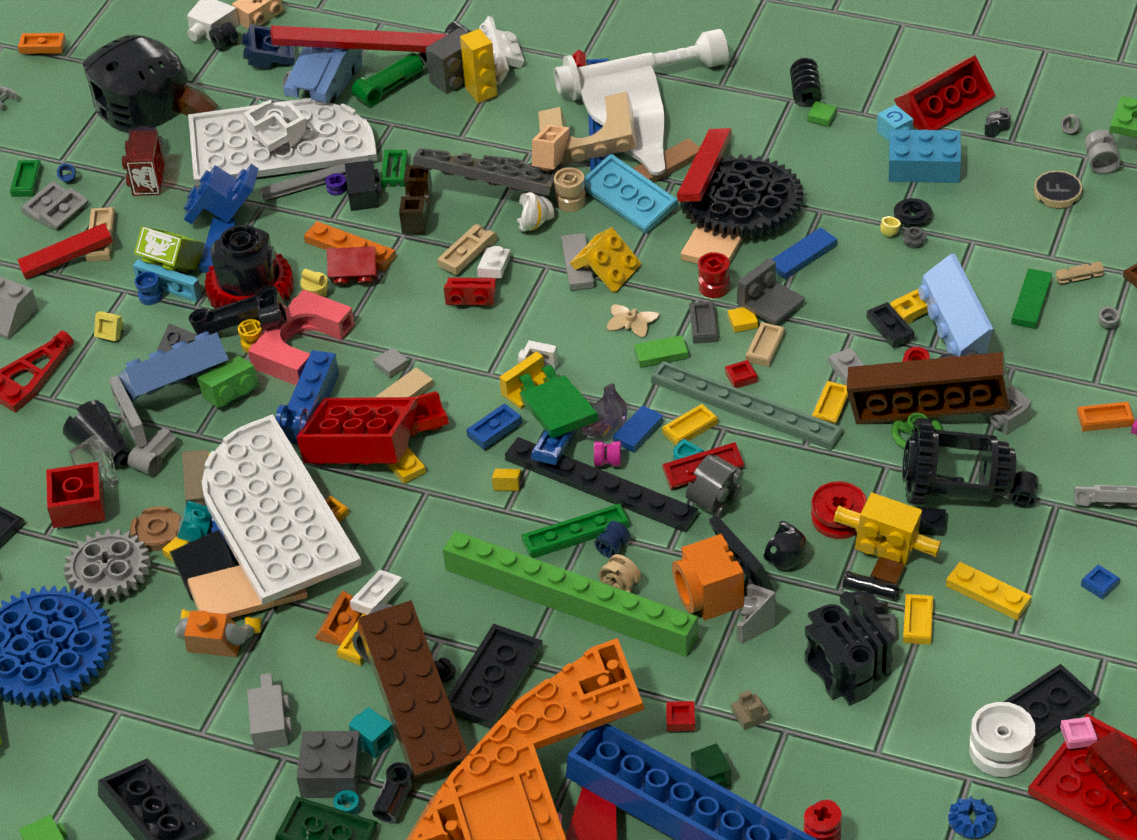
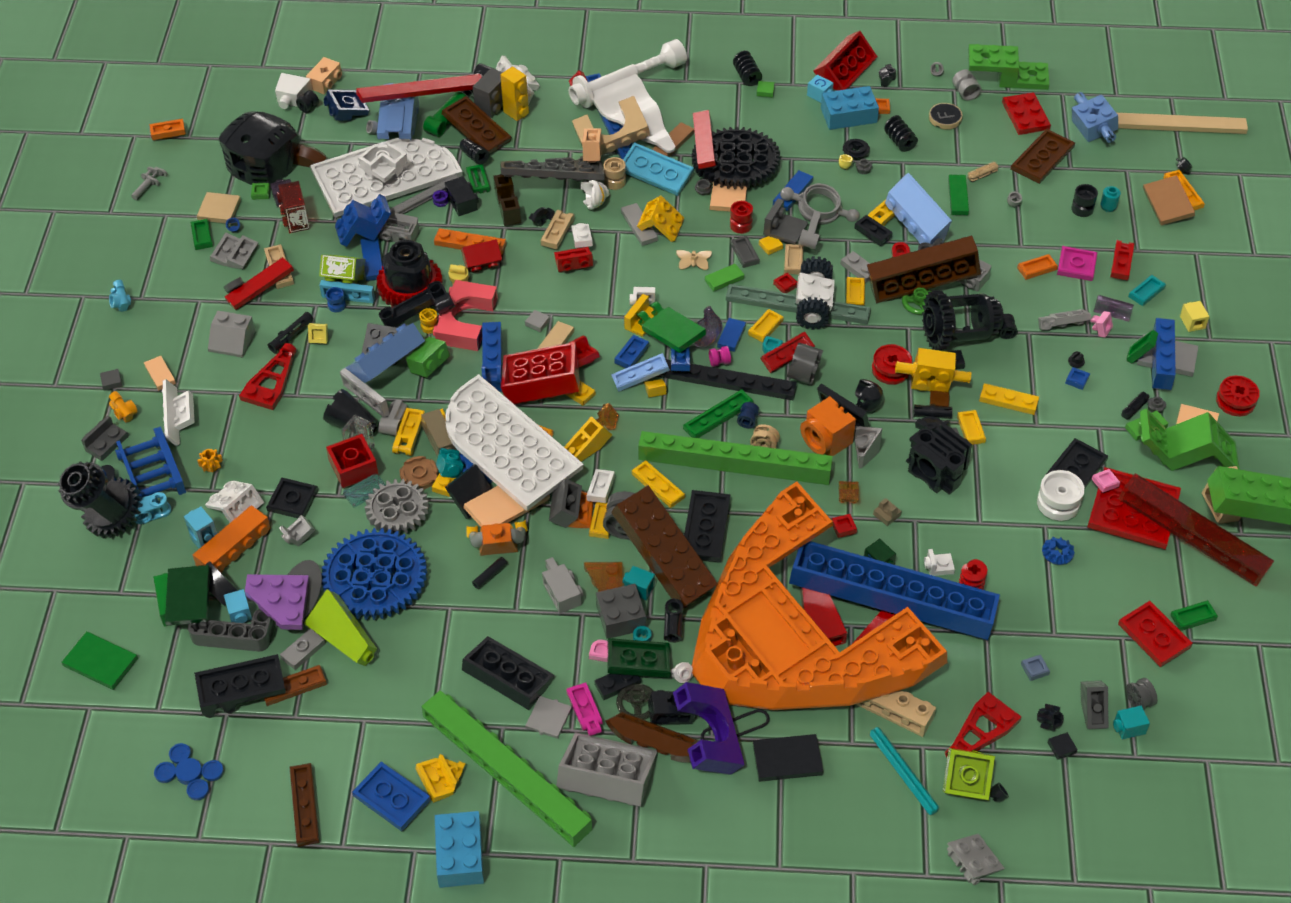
camera: 20 degrees left, 5 degrees up
none -> tan tile [197,192,241,224]
none -> dark grey tile [224,277,244,293]
none -> bright green tile [251,183,270,200]
none -> black pin [267,312,313,353]
none -> clear light blue tile [343,474,386,508]
none -> light grey window [379,212,420,242]
none -> yellow plate [392,408,425,456]
none -> reddish brown tile [441,96,512,154]
none -> black axle [459,138,489,165]
none -> black piece [472,557,507,589]
none -> black piece [529,207,555,226]
none -> dark grey brick [549,478,582,528]
none -> yellow slope [564,416,612,462]
none -> clear orange wing [584,562,623,592]
none -> bright pink tile [589,640,607,662]
none -> clear orange tile [596,403,619,430]
none -> light blue tile [611,353,670,392]
none -> yellow tile [632,460,685,508]
none -> dark grey plate [695,179,712,195]
none -> light grey piece [780,183,860,250]
none -> plate [796,256,835,330]
none -> clear orange tile [838,481,859,503]
none -> orange tile [875,98,890,114]
none -> black piece [884,115,918,152]
none -> white bracket [924,549,955,576]
none -> black piece [1068,351,1085,367]

